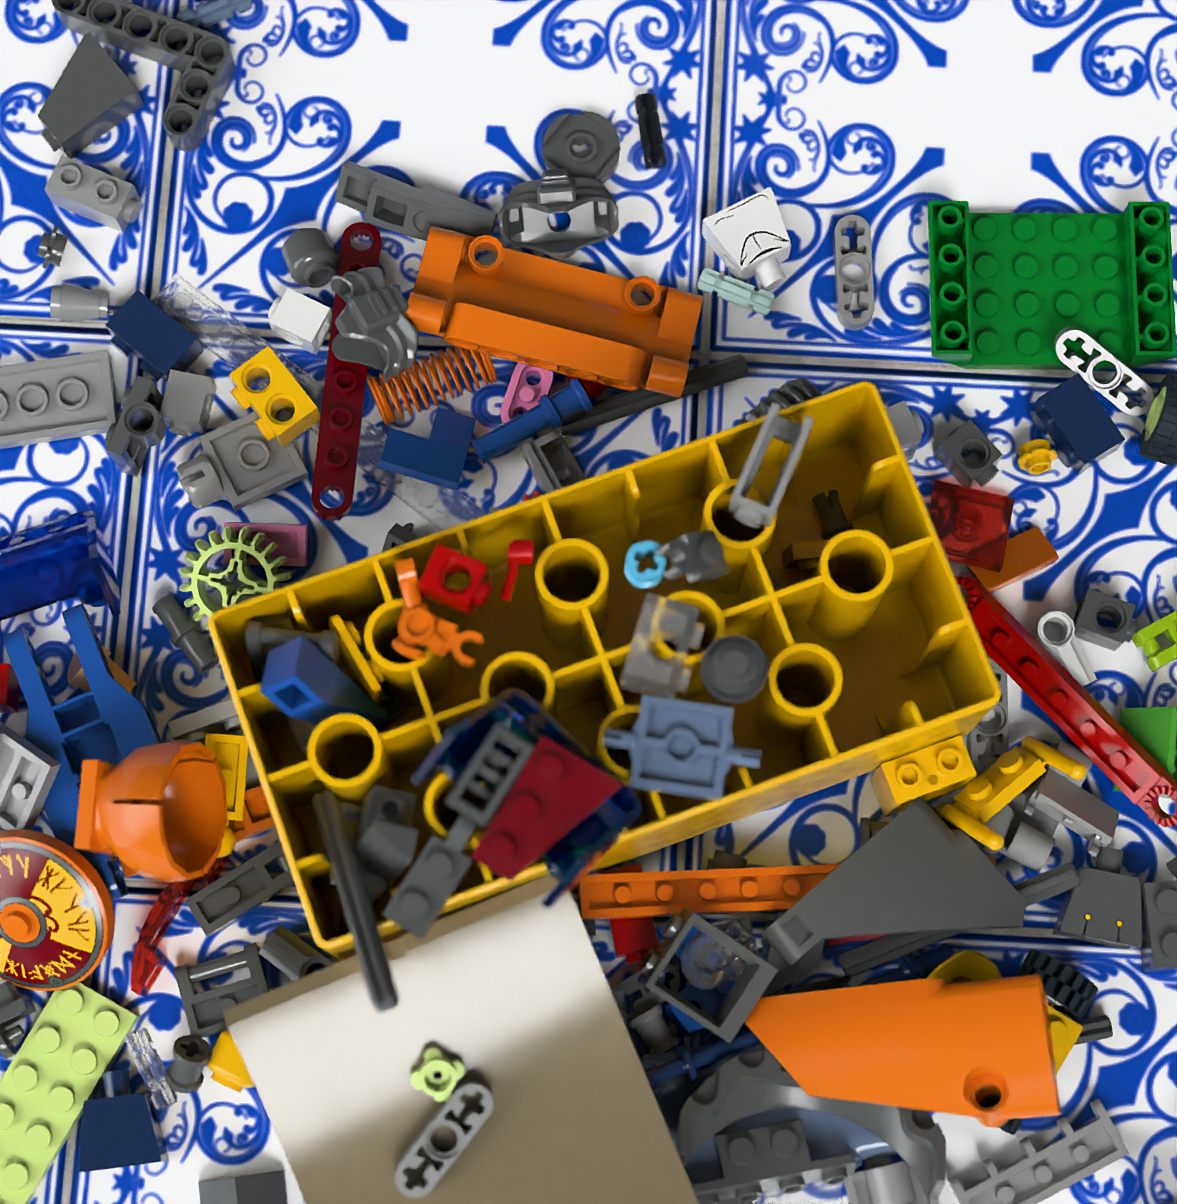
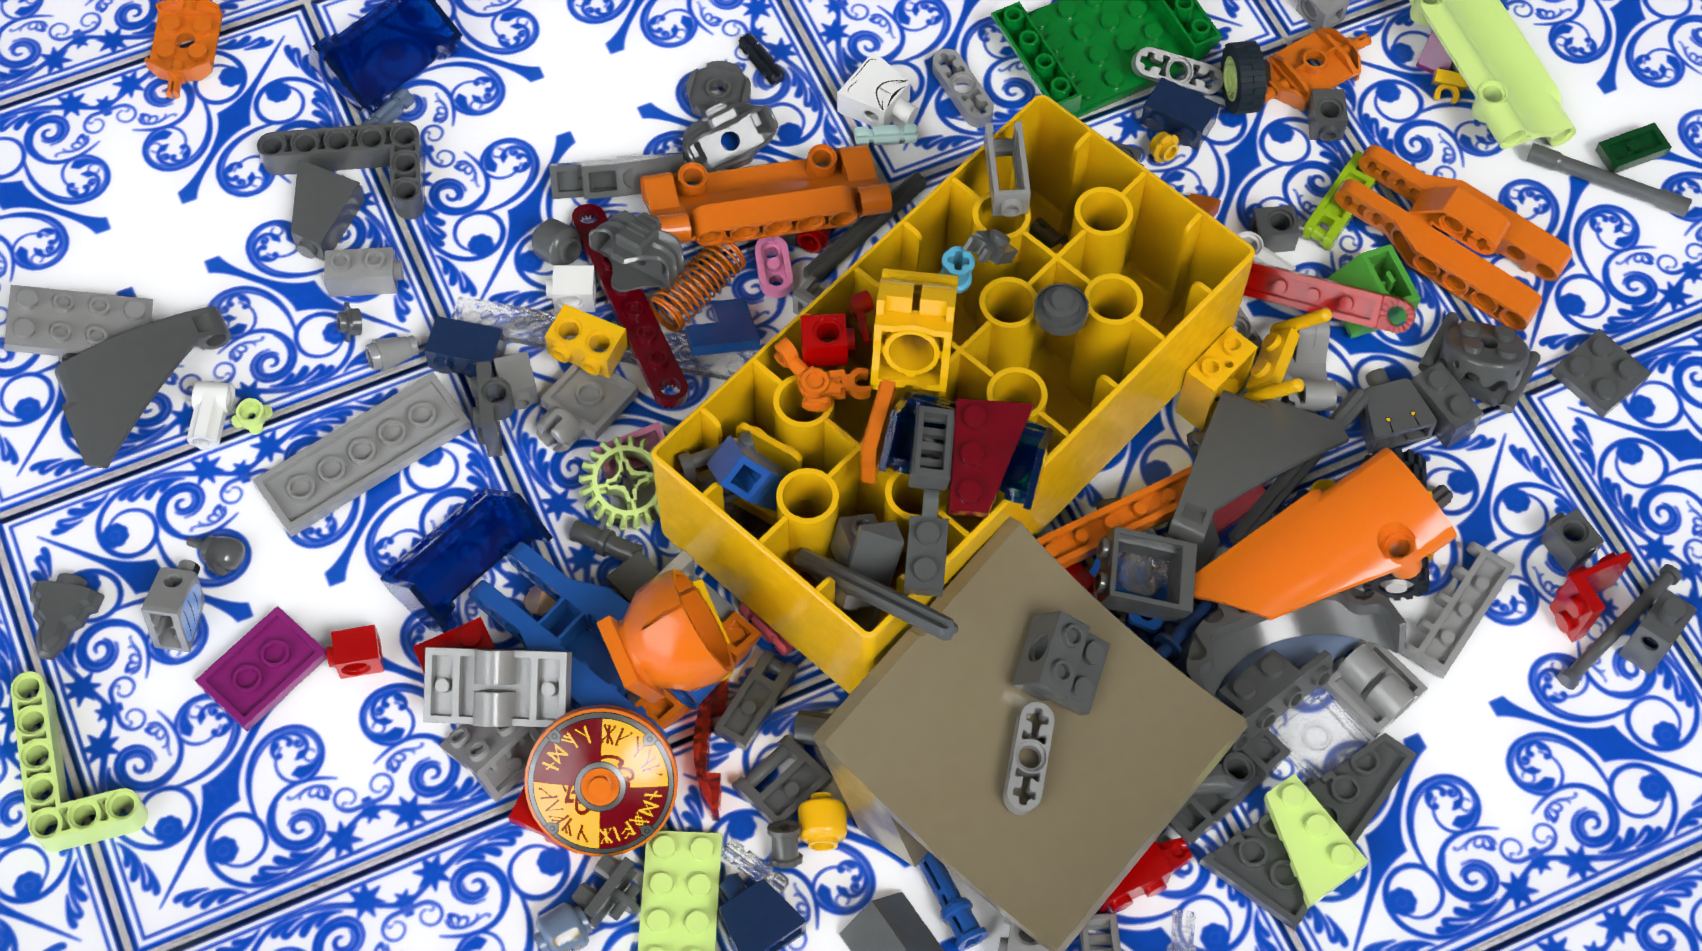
camera: 30 degrees left, 15 degrees down
yellowish green plate [411,1048,465,1102] -> none
blue pin [471,377,593,464] -> none
sand blue plate [602,695,761,801] -> none
clear brick [620,593,705,699] -> none
light grey hinge [1023,767,1120,857] -> none
none -> dark grey brick [606,550,660,604]
none -> orange tile [860,379,896,485]
none -> yellow piece [870,268,958,397]
none -> dark grey brick [1012,611,1110,715]

